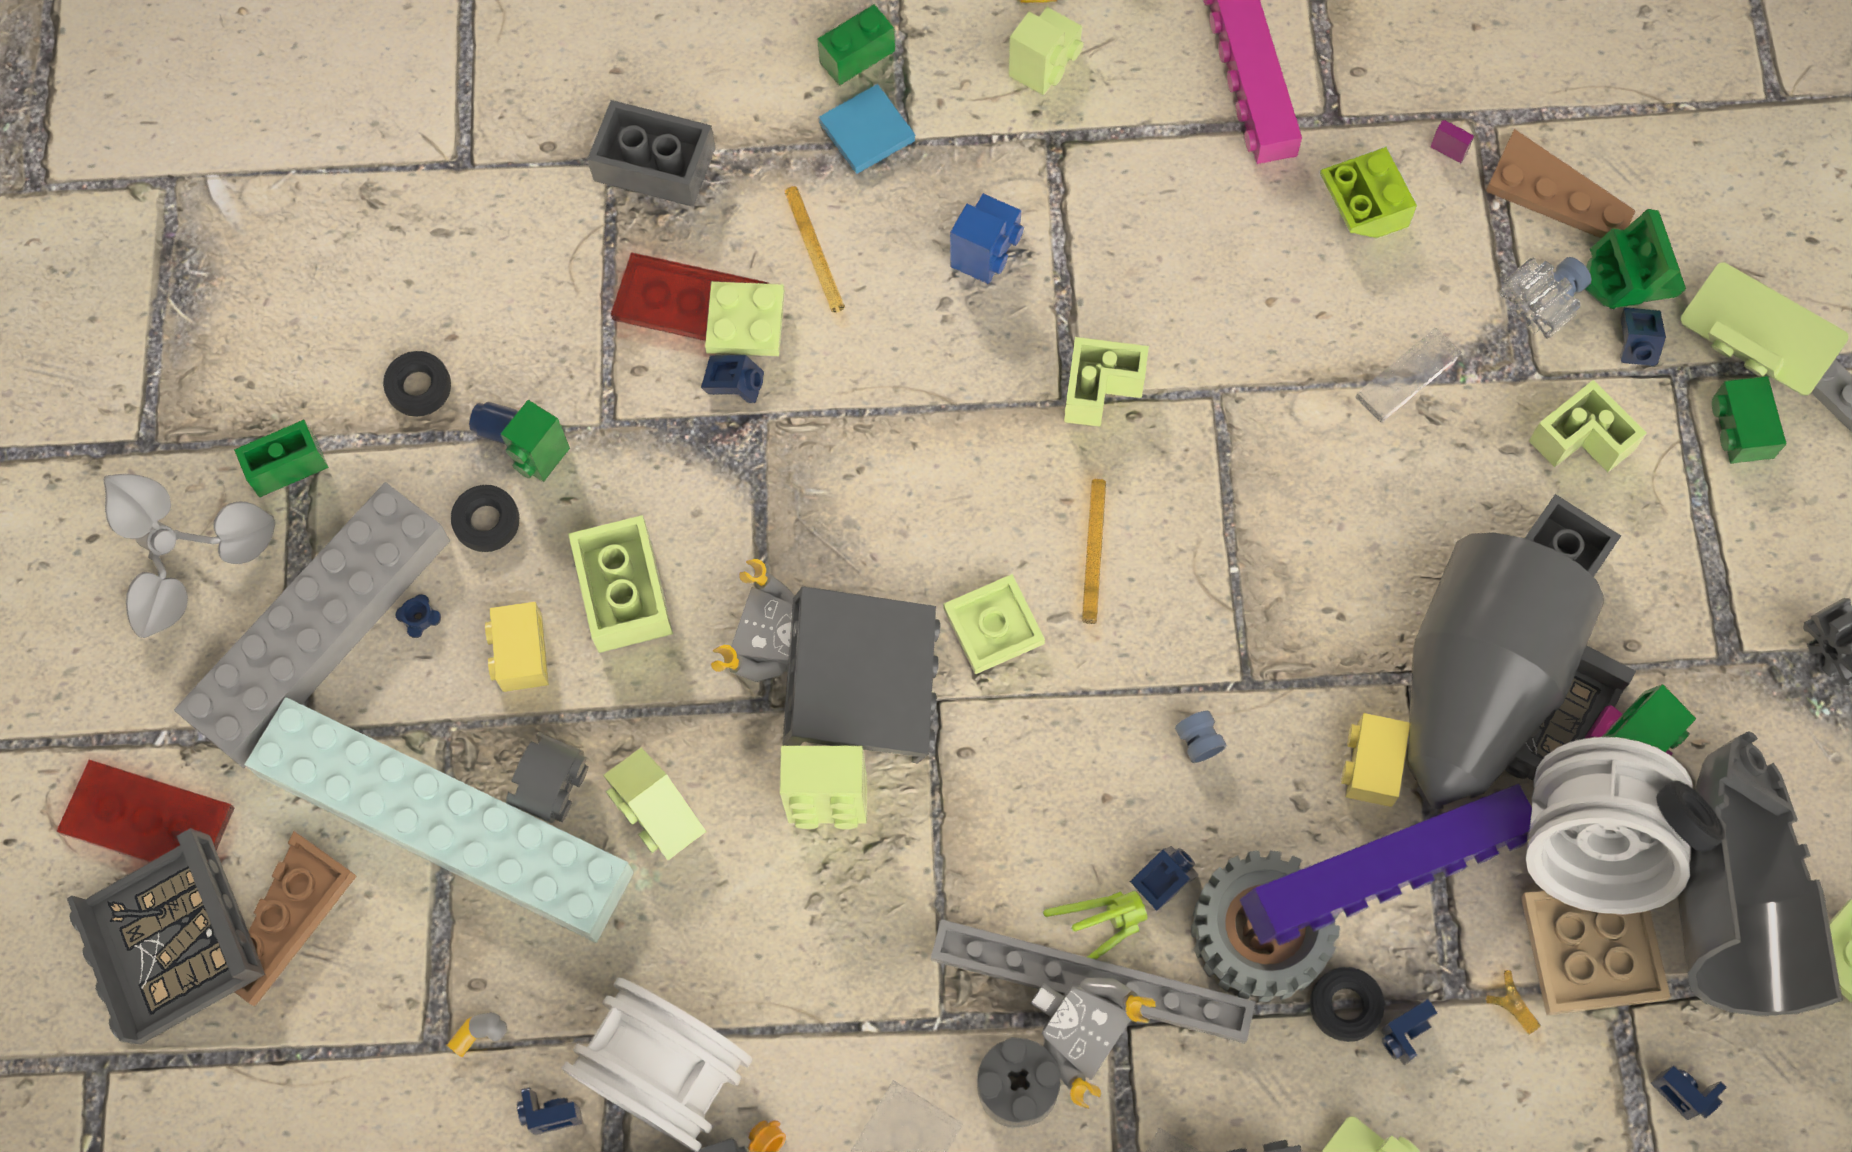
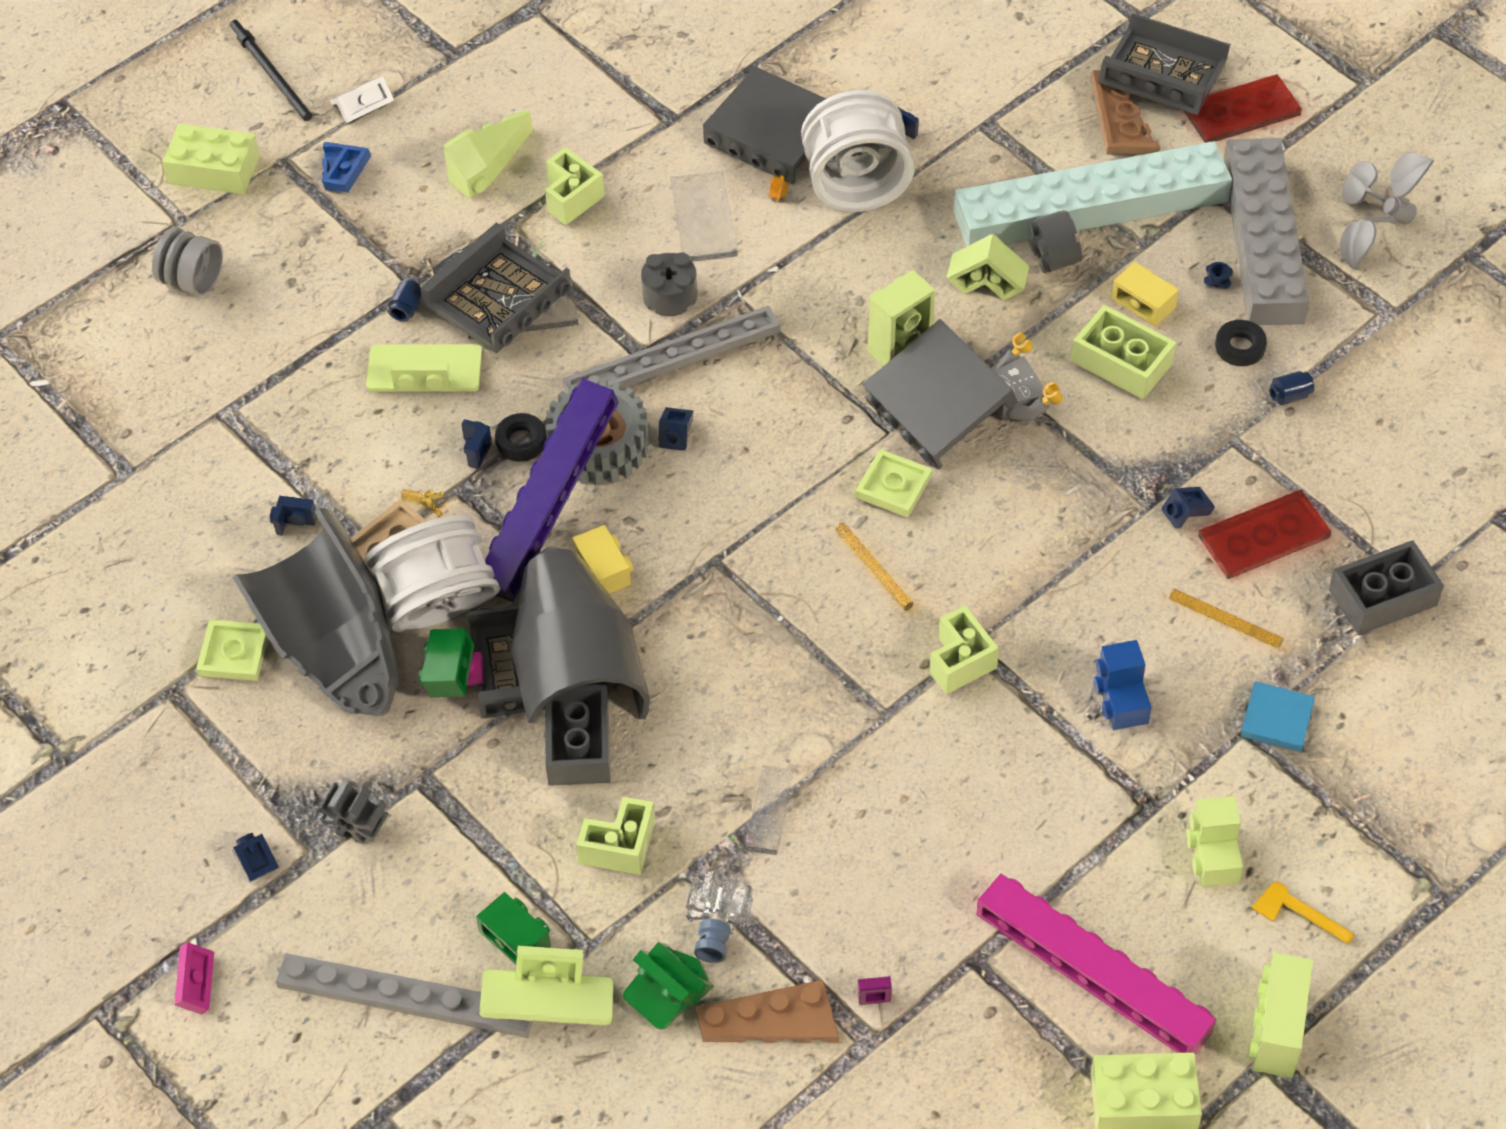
camera: 140 degrees right, 15 degrees down
green brick [234,420,329,498] -> none
black tyre [383,351,451,417] -> none
arm [446,1012,507,1057] -> none
green brick [501,400,570,482] -> none
yellowish green plate [705,282,785,356] -> none
green brick [817,4,896,86] -> none
light grey torso [1031,978,1156,1109] -> none
lime plant [1043,890,1147,960] -> none
sand blue wheel [1175,710,1227,763] -> none
lime slope [1320,147,1417,238] -> none
dark blue bracket [1620,307,1666,366] -> none
black tyre [1656,780,1725,852] -> none

